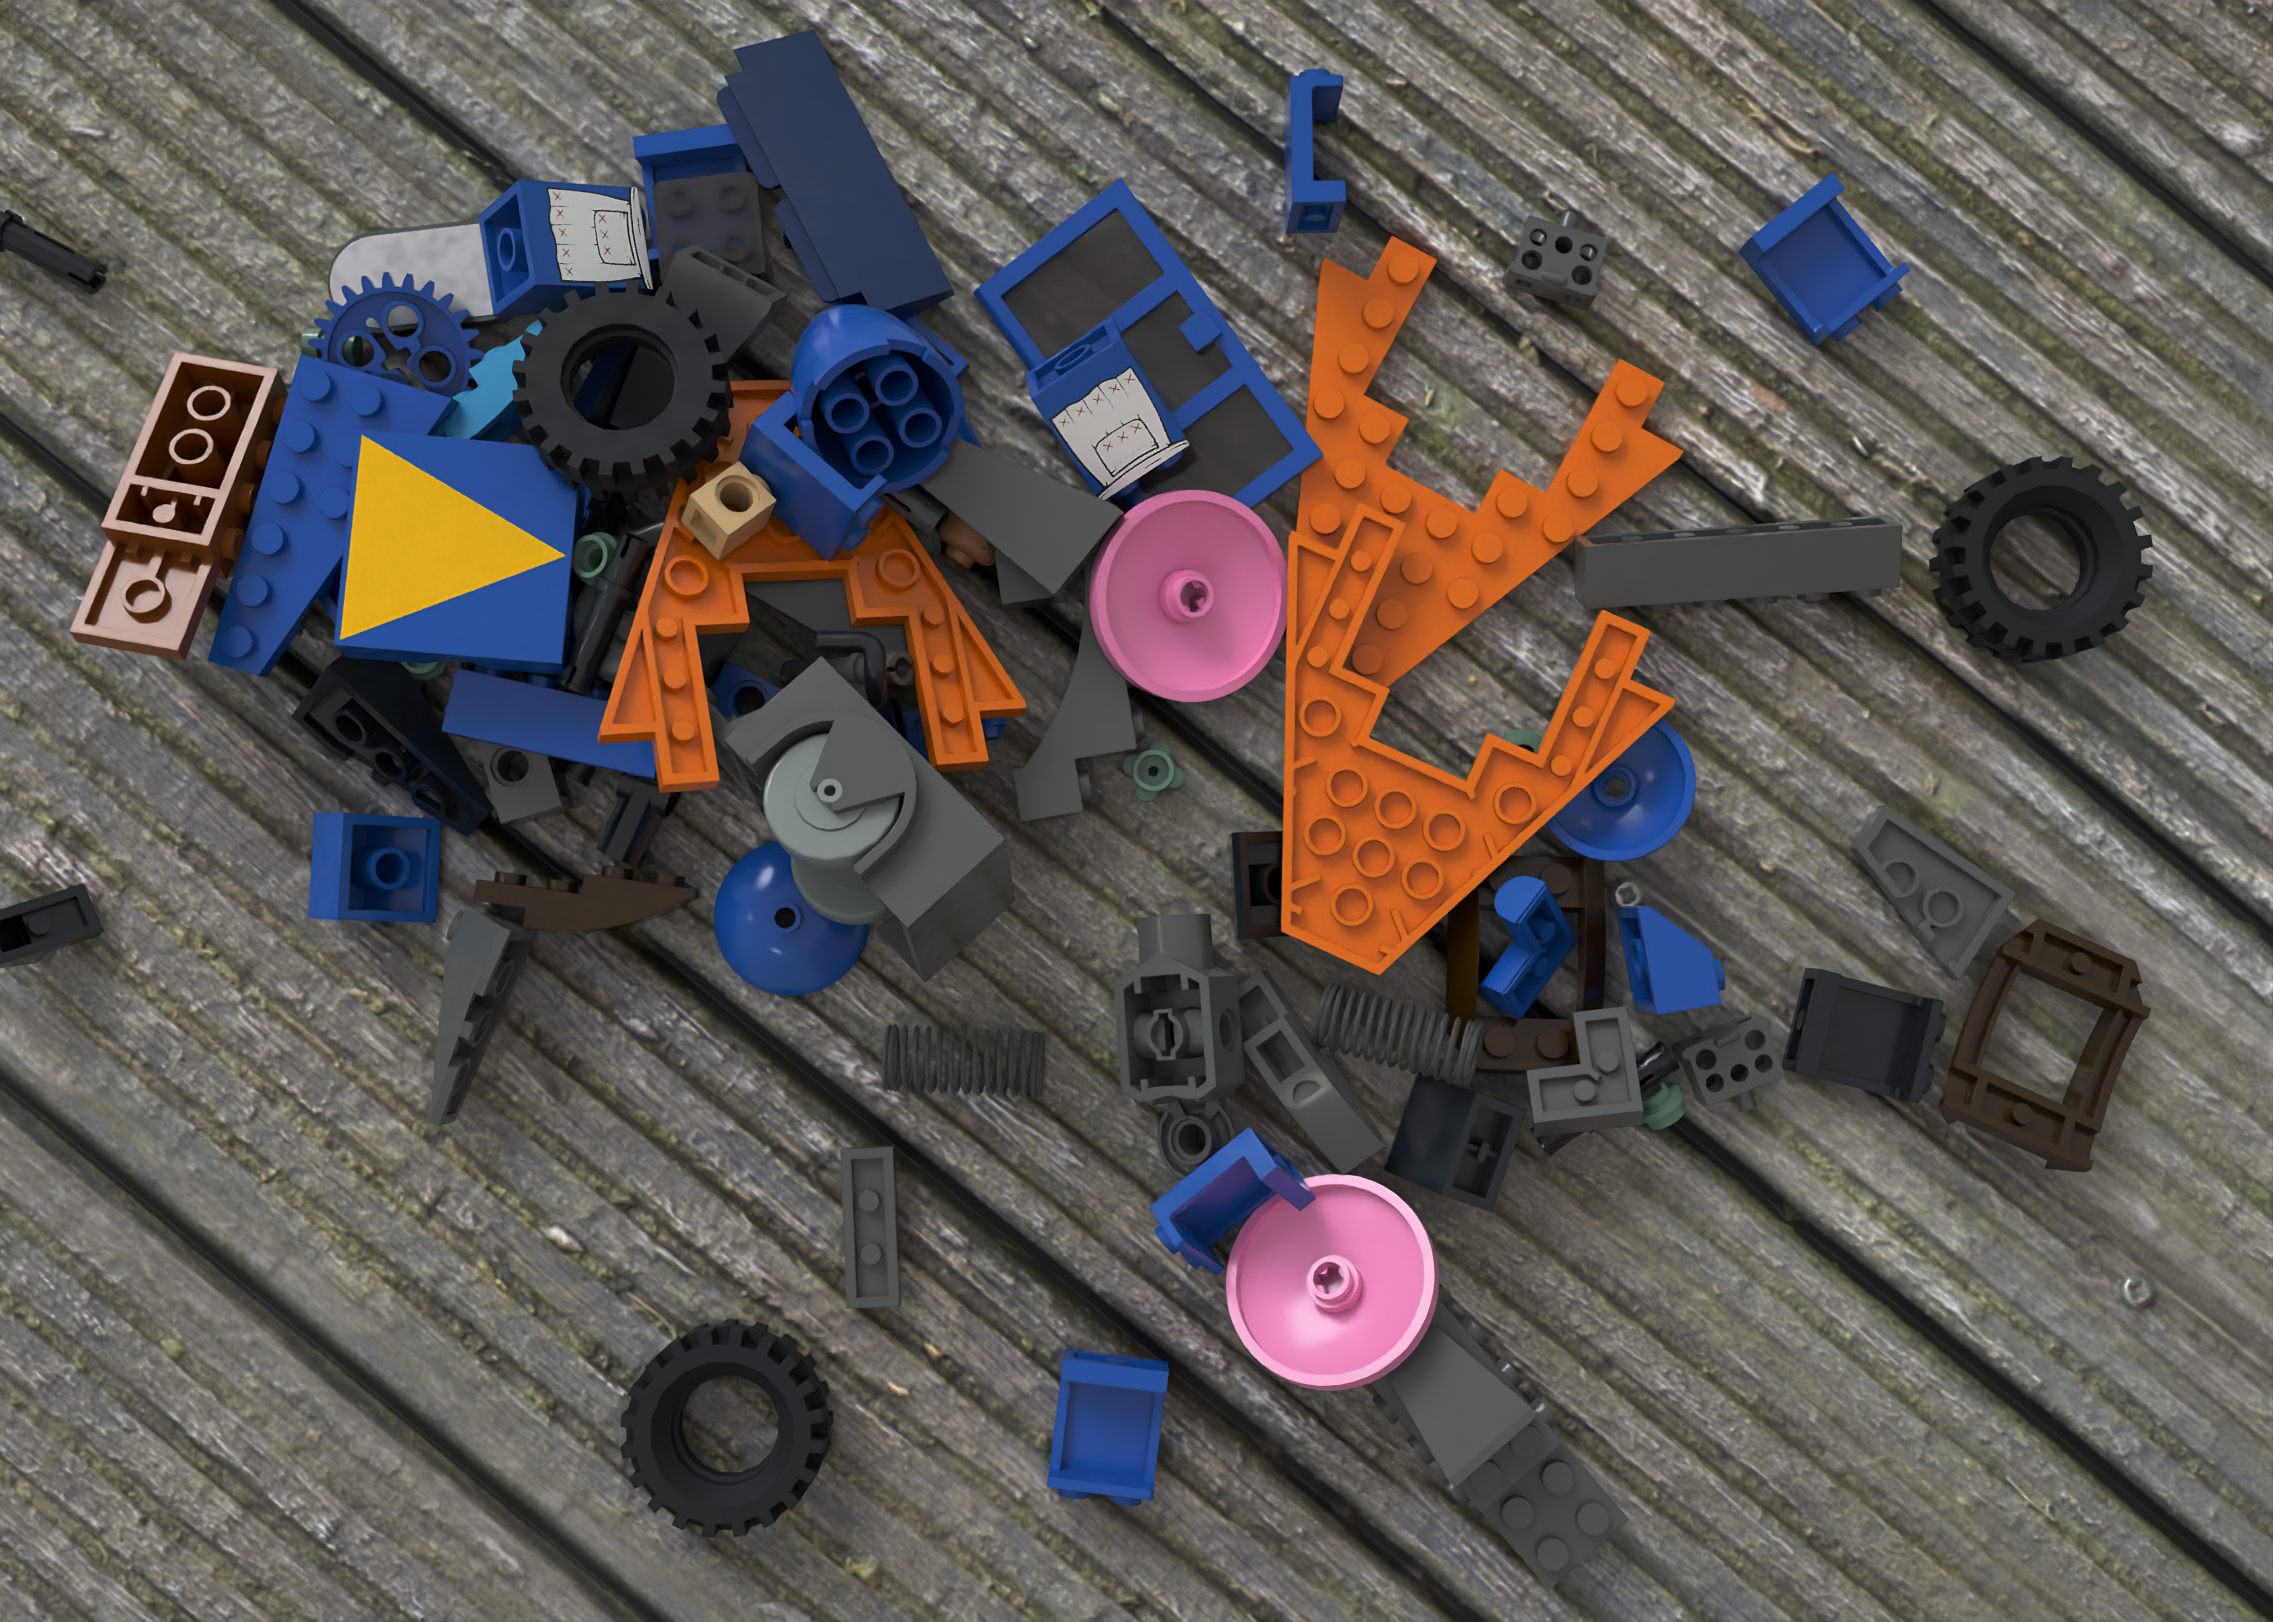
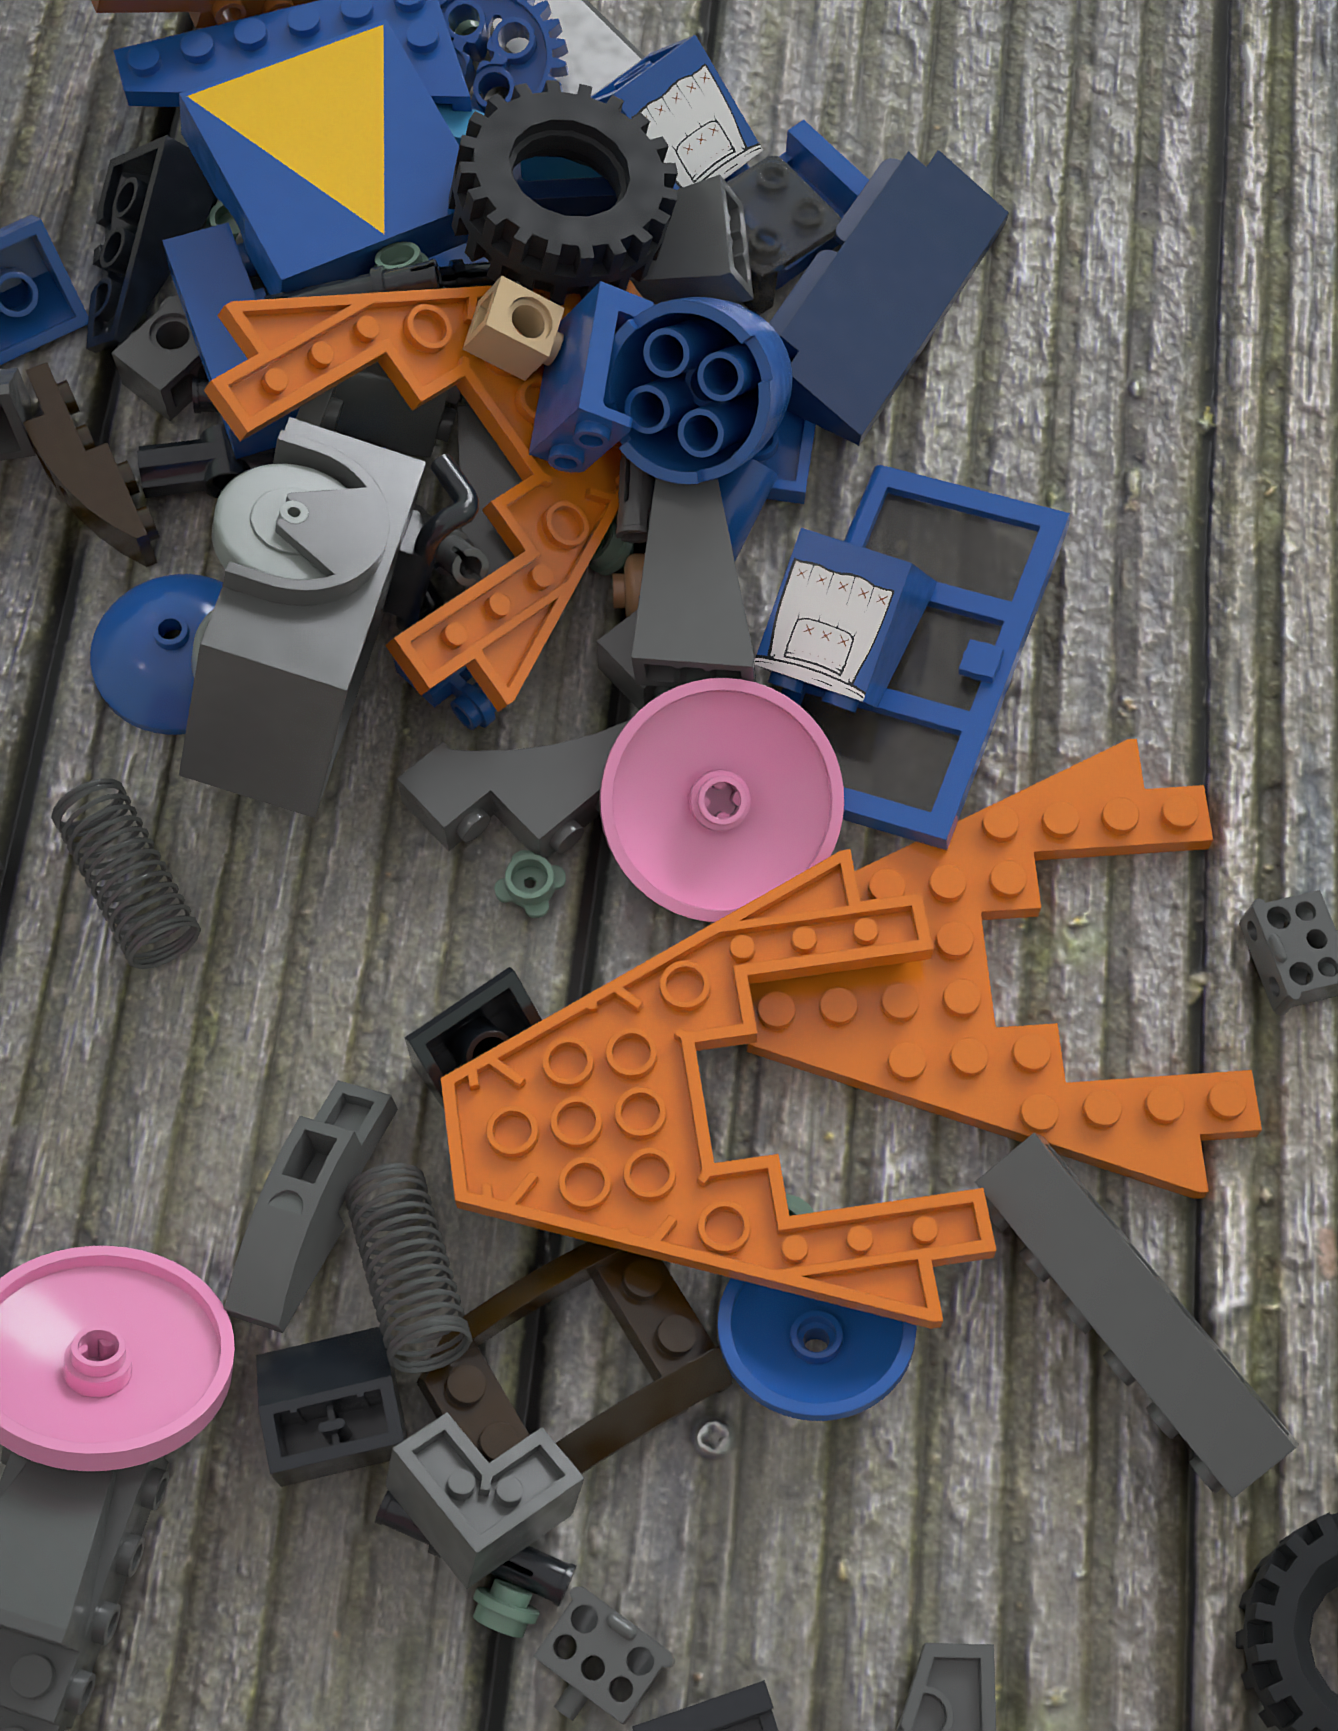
camera: 55 degrees right, 20 degrees down
dark grey brick [1114,914,1245,1180] -> none
blue panel [1149,1126,1317,1276] -> none
blue panel [1284,69,1346,233] -> none
blue brick [1478,876,1578,1021] -> none
blue slope [1616,906,1725,1015] -> none

